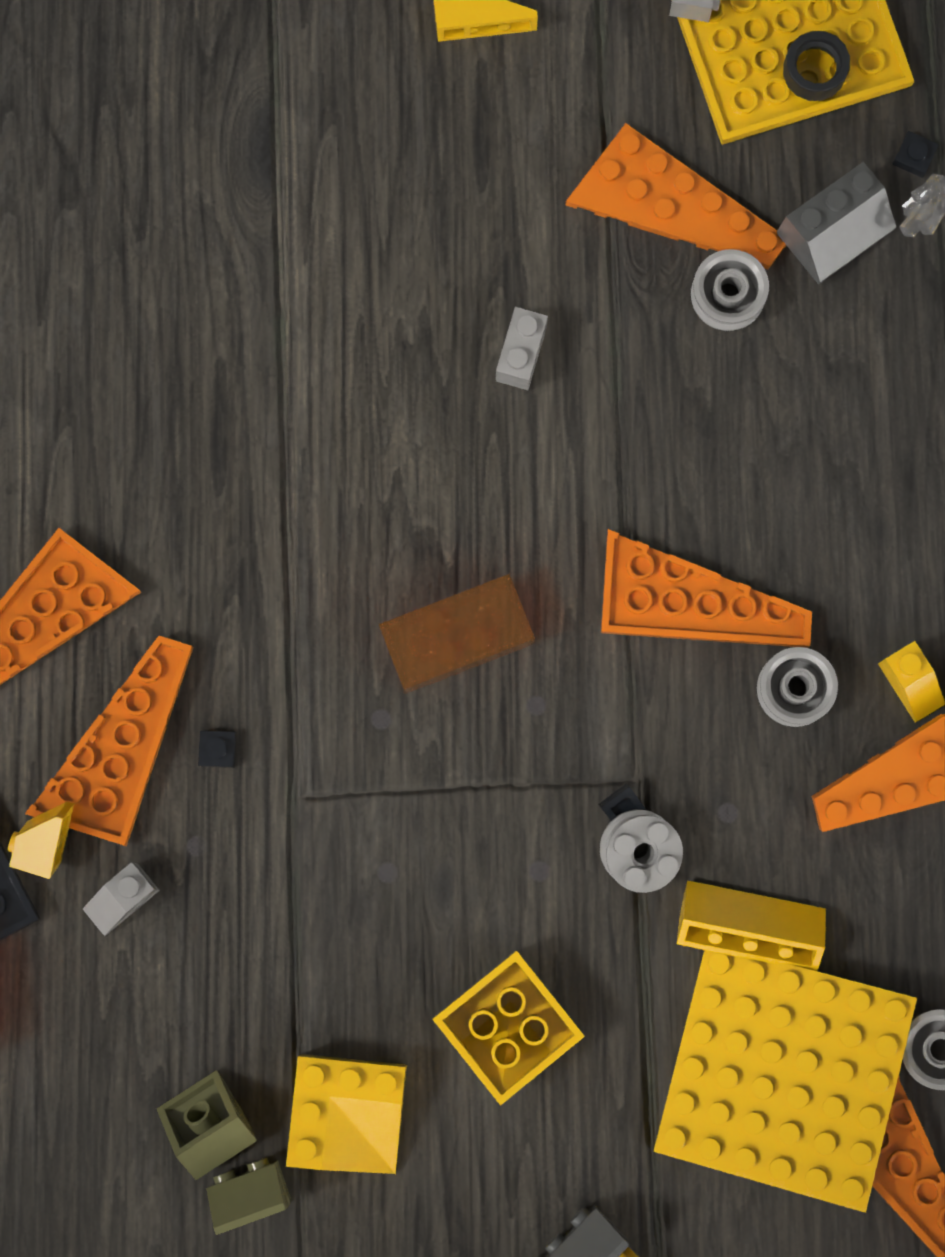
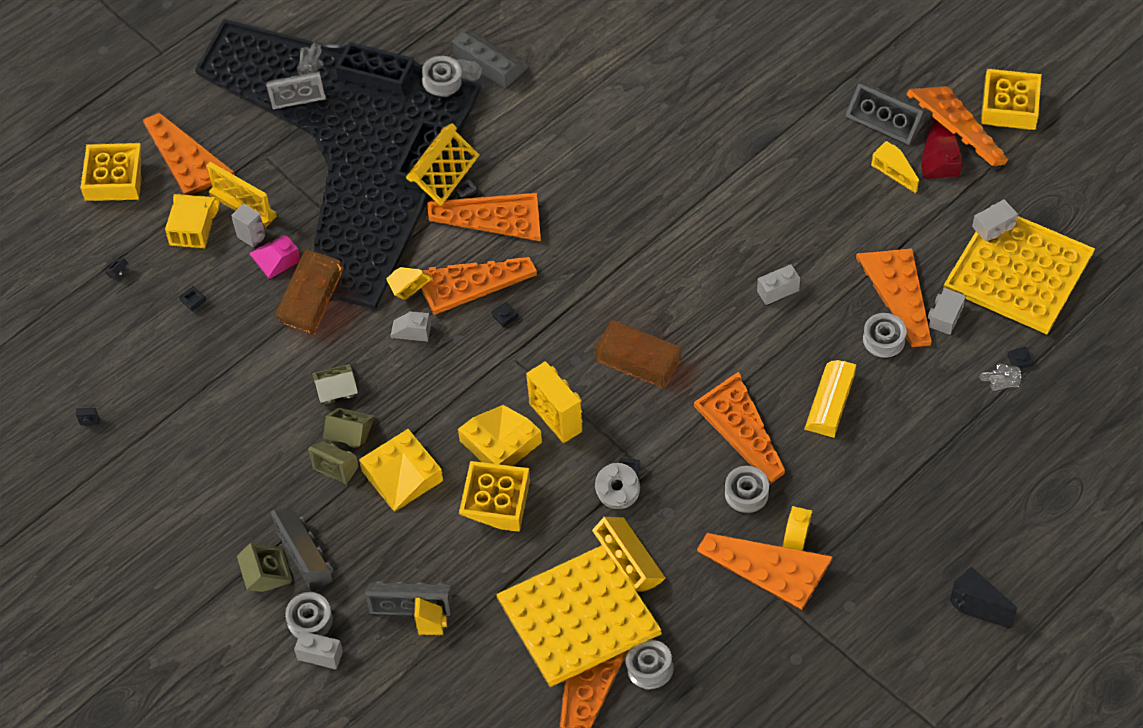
camera: 50 degrees right, 25 degrees down
dark grey slope [776,162,896,285] -> none
black tyre [783,31,850,101] -> none
none -> slope [312,364,358,404]
none -> yellow slope [458,405,542,466]
none -> yellow slope [526,361,583,444]
none -> yellow brick [804,360,856,438]
none -> light grey brick [928,288,966,335]

